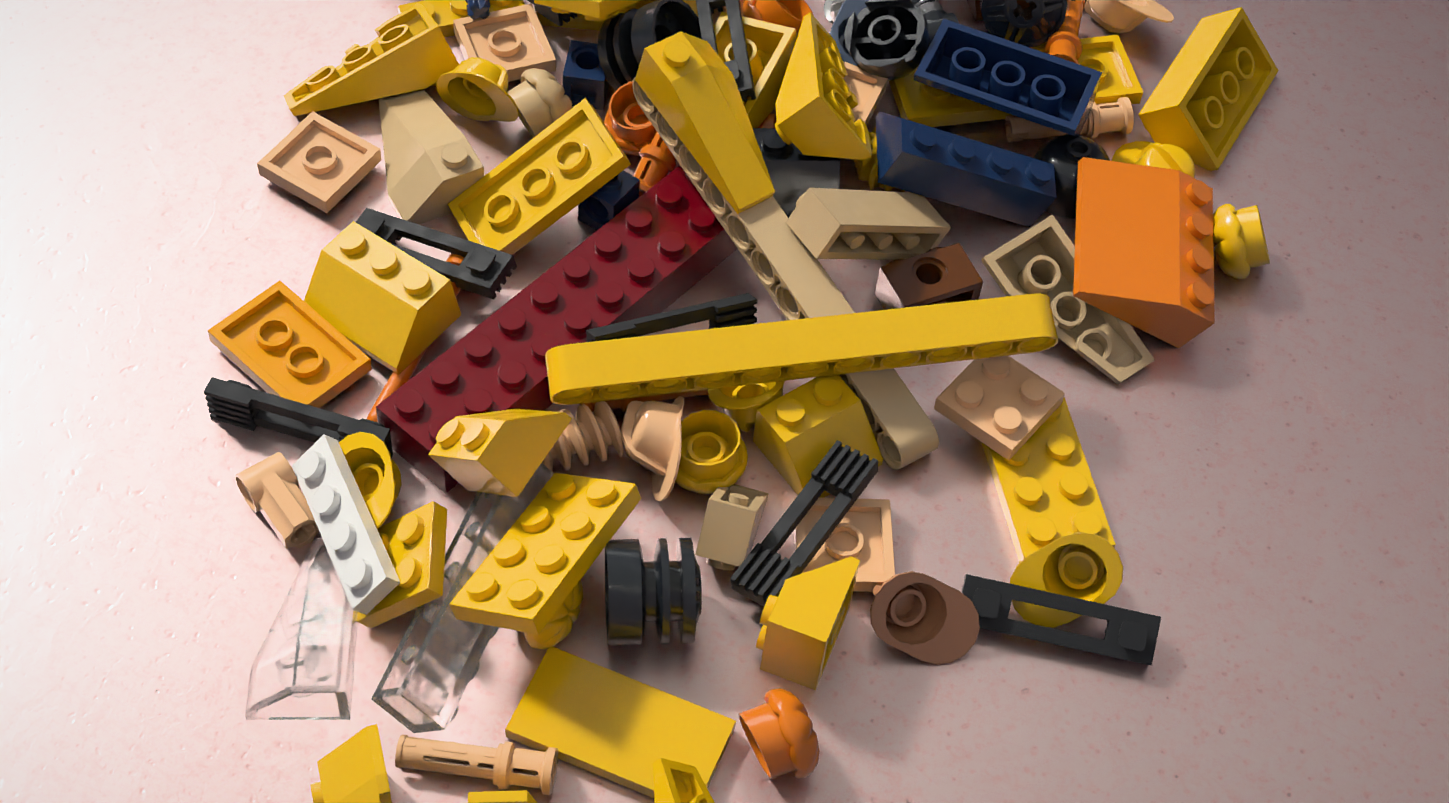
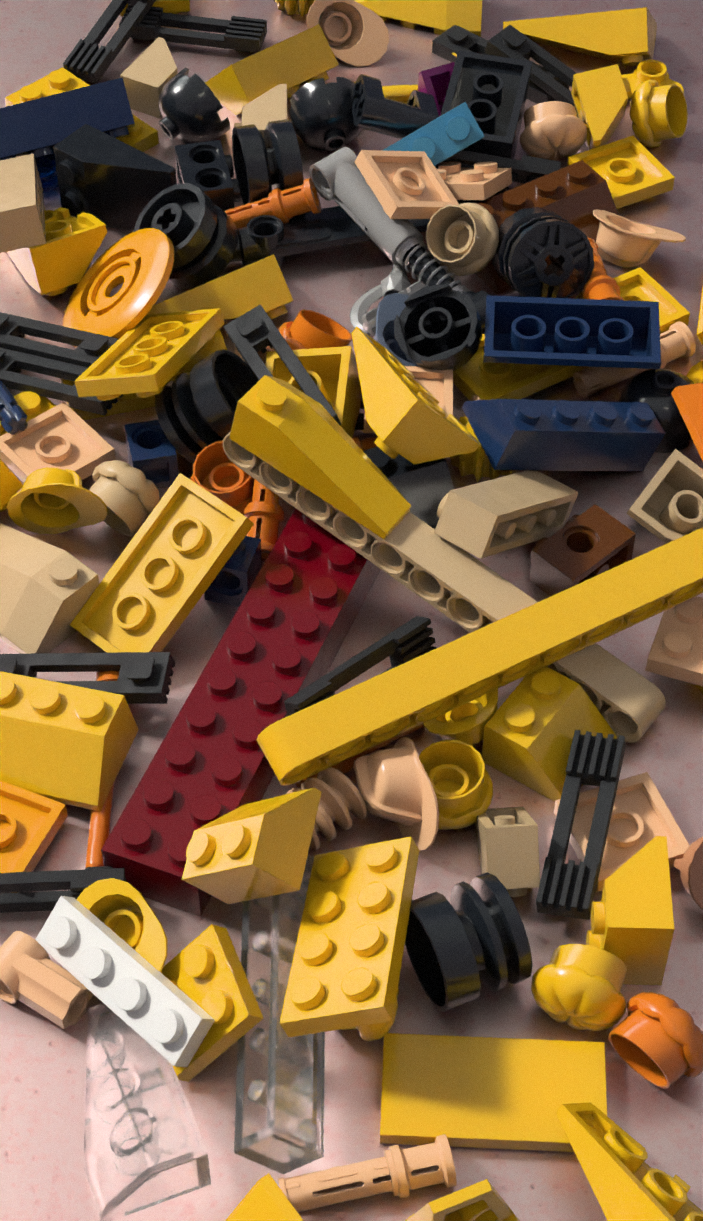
camera: 15 degrees left, 5 degrees down
none -> yellow piece [531,944,627,1031]

